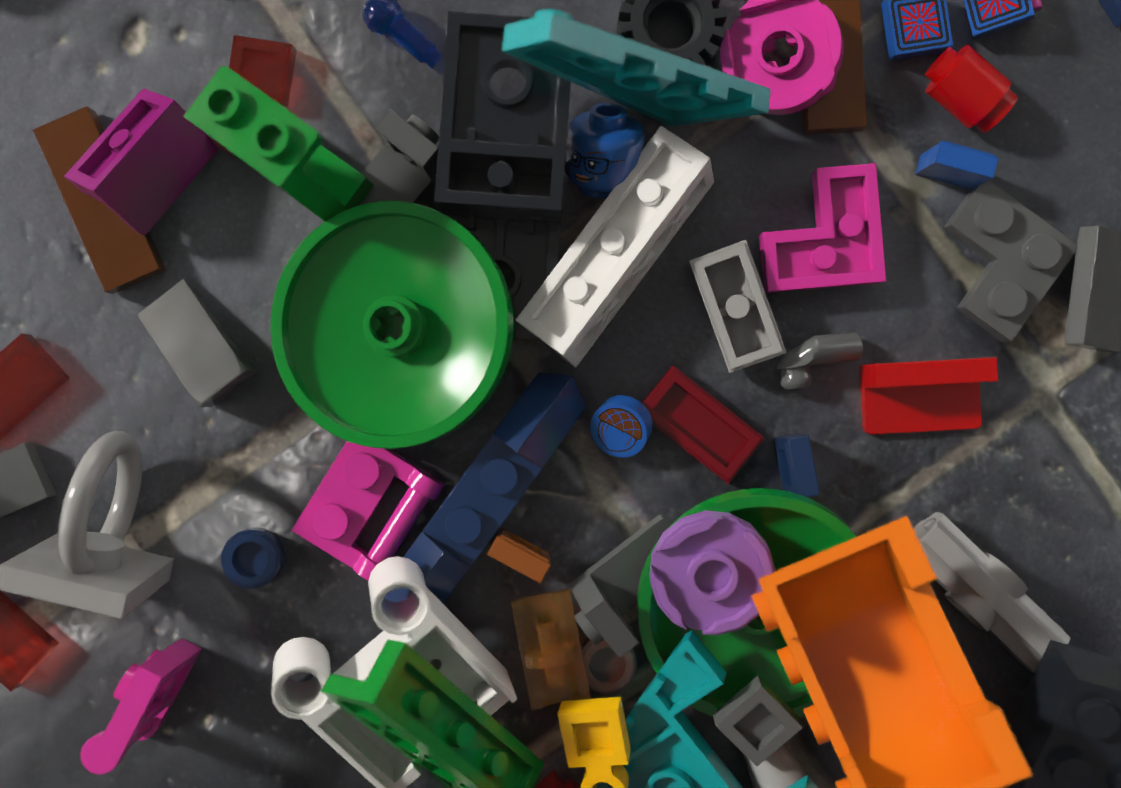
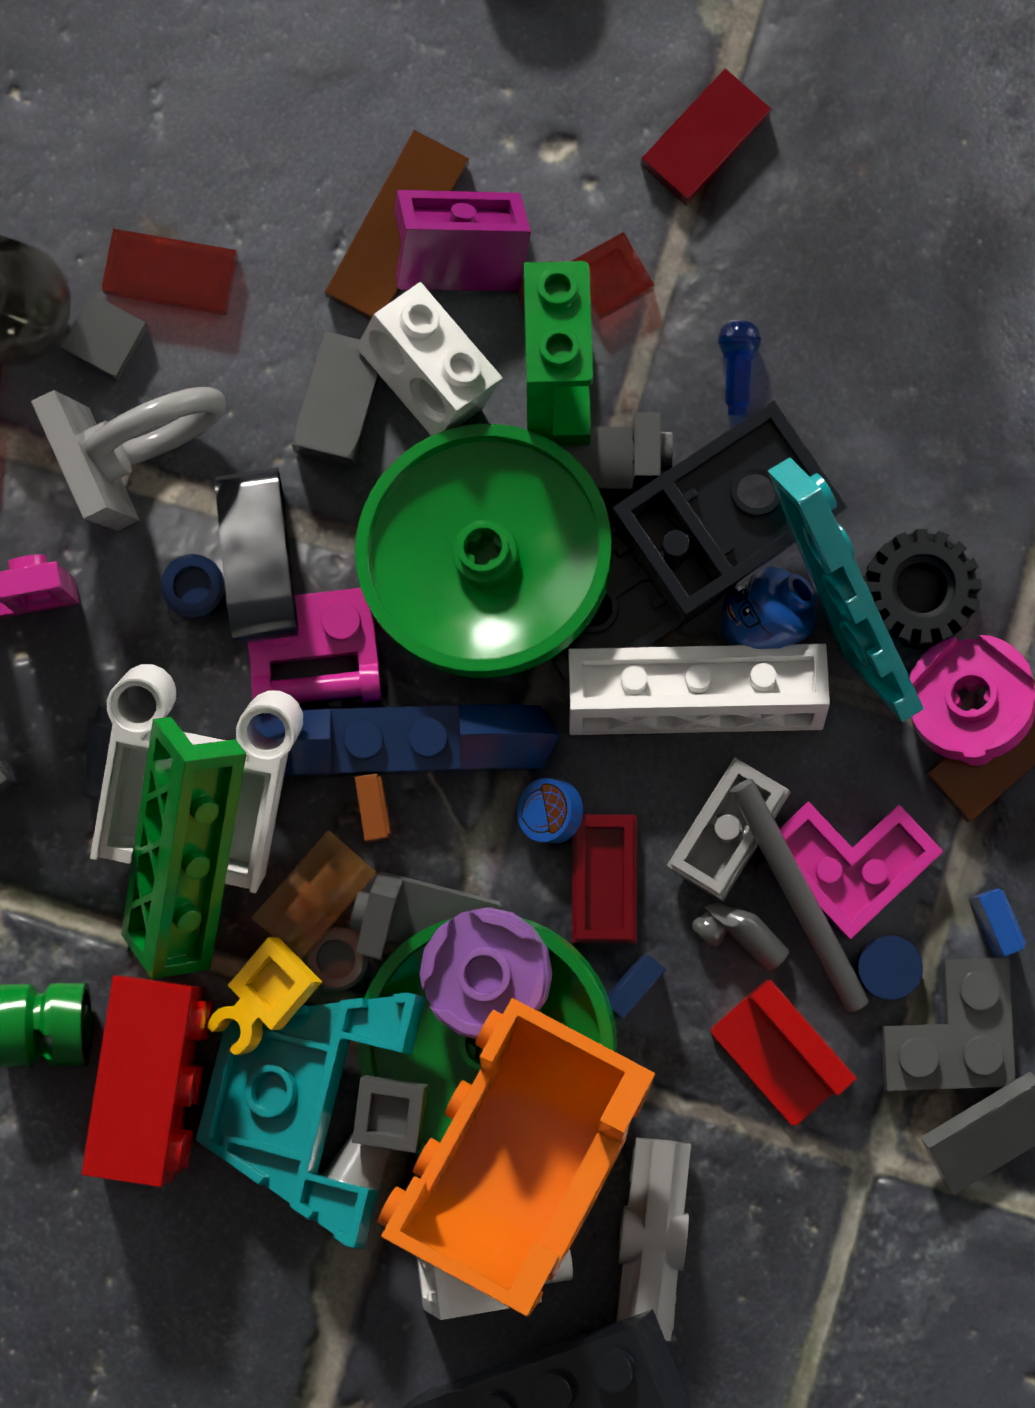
camera: 50 degrees right, 5 degrees down
none -> black beam [214,467,299,645]
none -> white brick [356,282,503,436]
none -> dark grey bar [730,779,869,1012]
none -> dark blue tile [856,935,923,1000]

